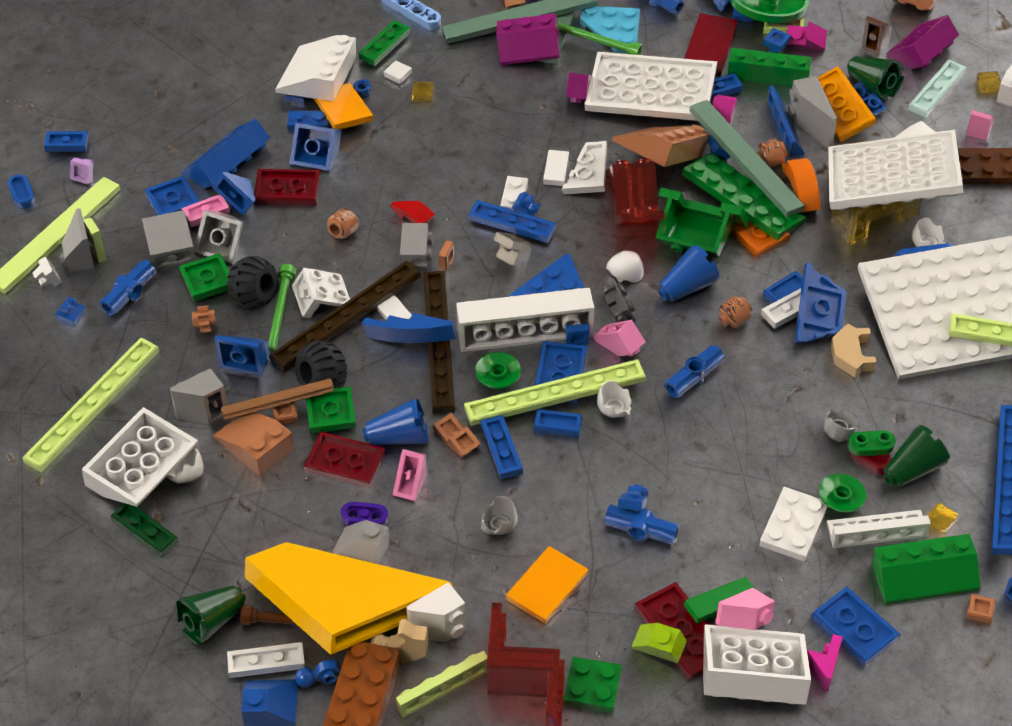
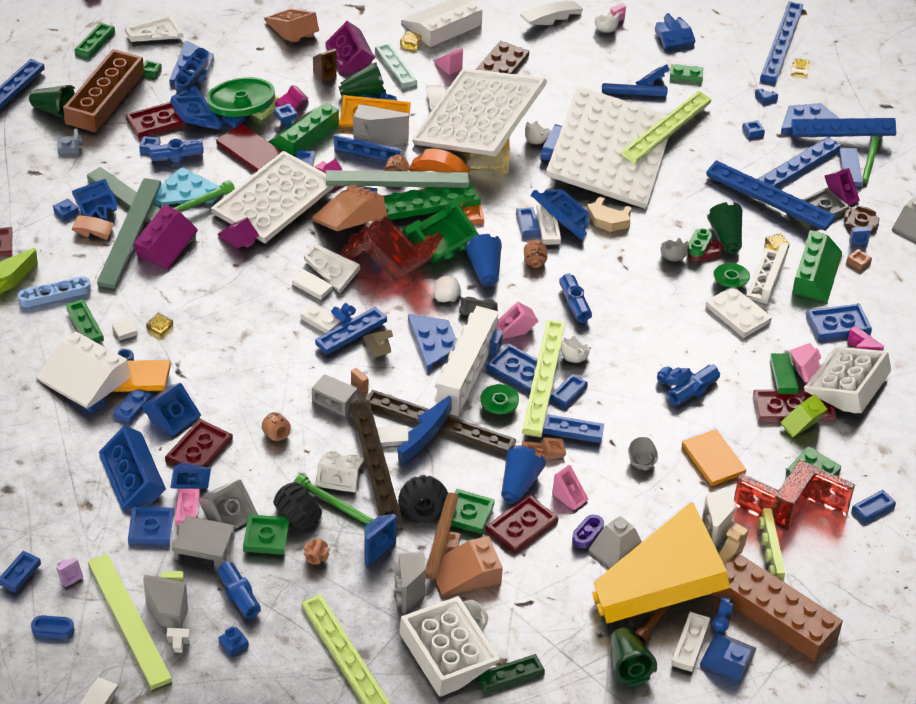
camera: 65 degrees left, 5 degrees down
red slope [390,201,435,223] -> none

